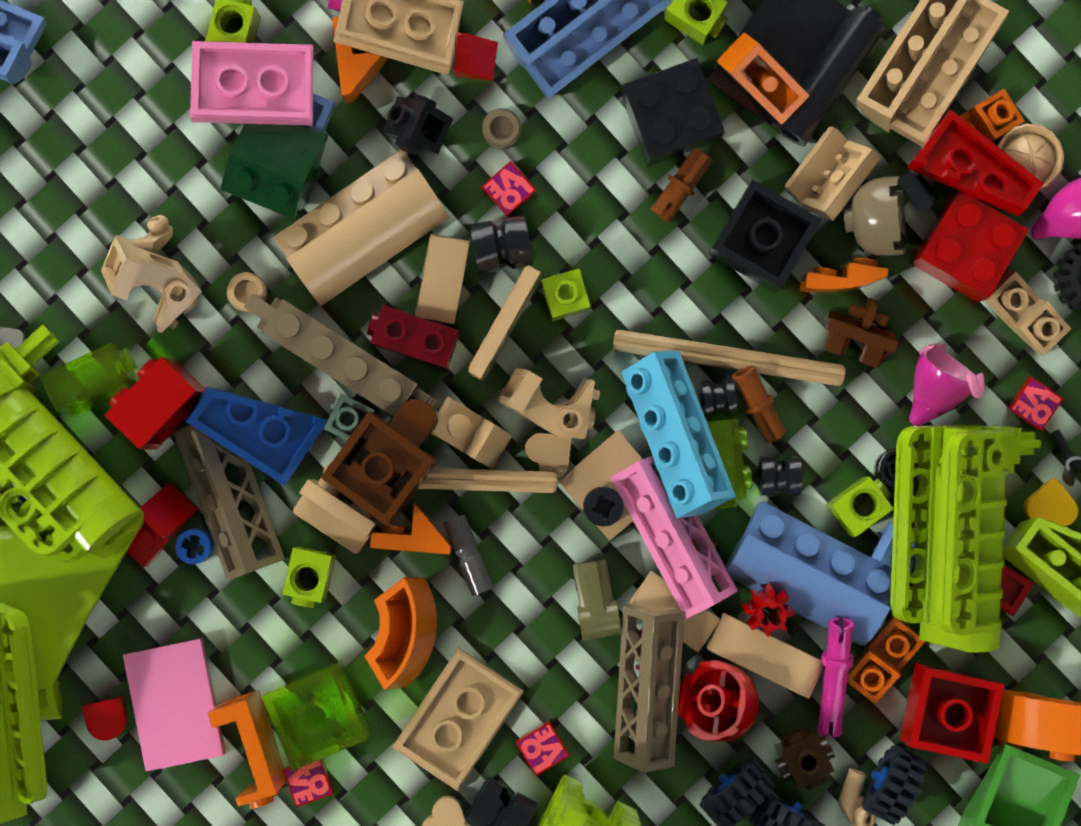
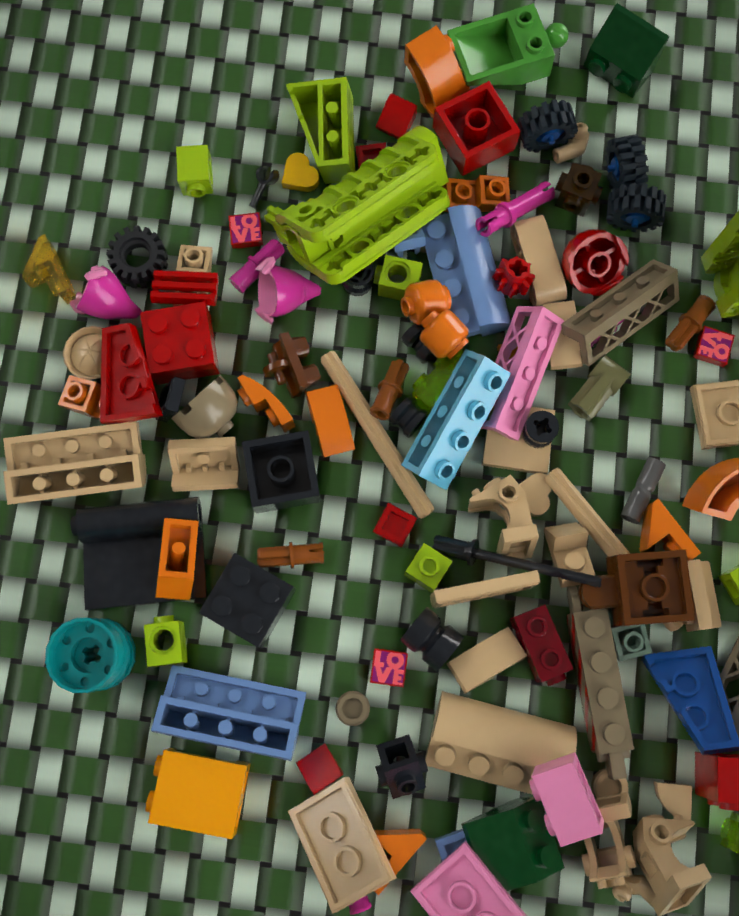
camera: 130 degrees left, 10 degrees down
none -> red tile [150,270,219,306]
none -> dark pink axle [229,239,285,294]
none -> orange slope [305,384,355,457]
none -> red tile [373,503,417,548]
none -> red slope [376,93,417,139]
none -> orange head [401,279,452,325]
none -> orange head [420,310,469,359]
none -> black piece [432,535,602,587]
none -> bright pink brick [529,752,604,847]
none -> tan tile [582,792,637,889]
none -> tan tile [654,781,692,820]
none -> dark orange axle [665,295,716,352]

